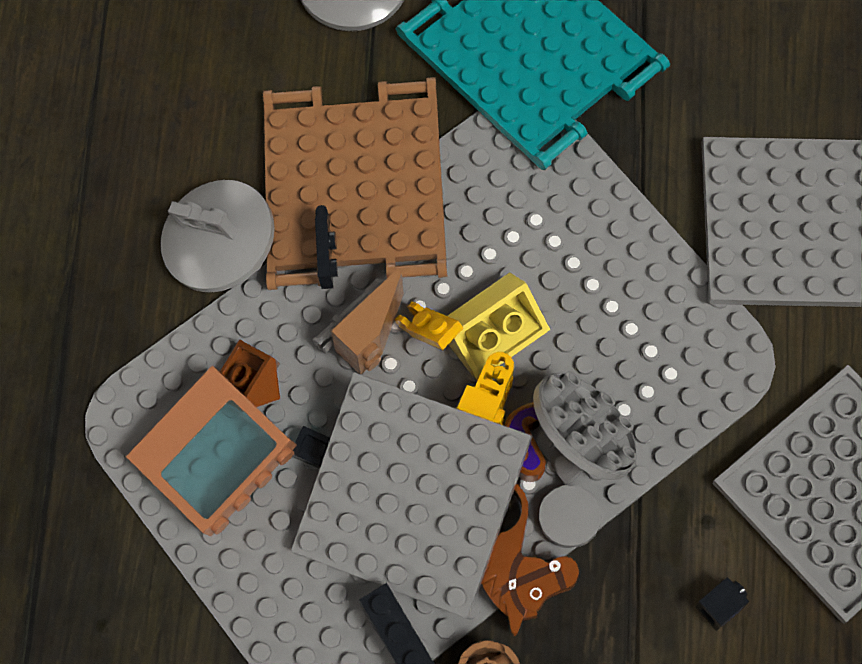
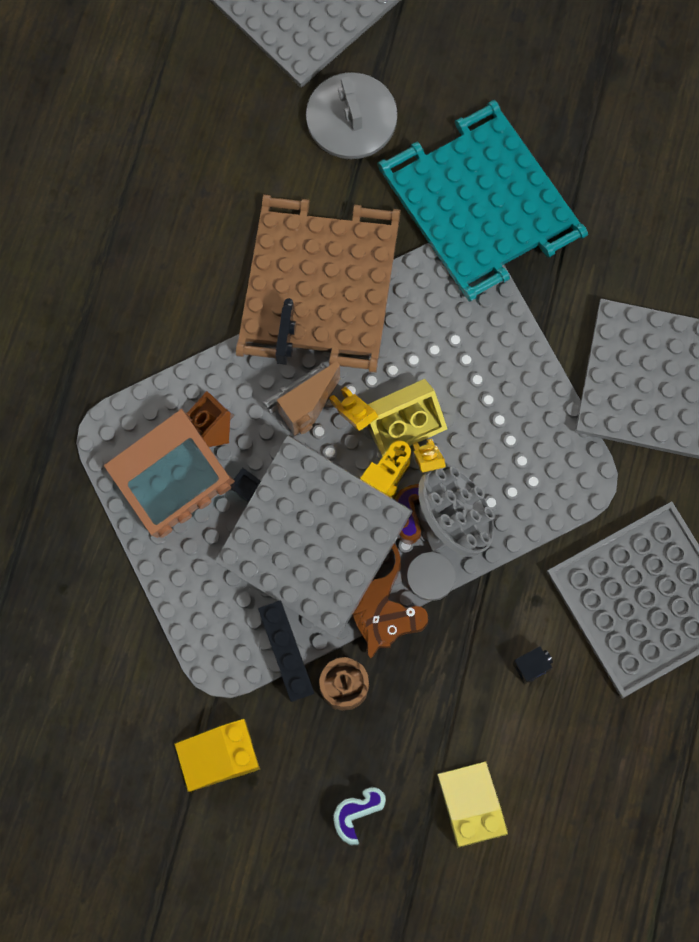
camera: 10 degrees right, 5 degrees up
light grey bracket [161,180,275,292] -> none
none -> yellow hinge [412,439,446,473]

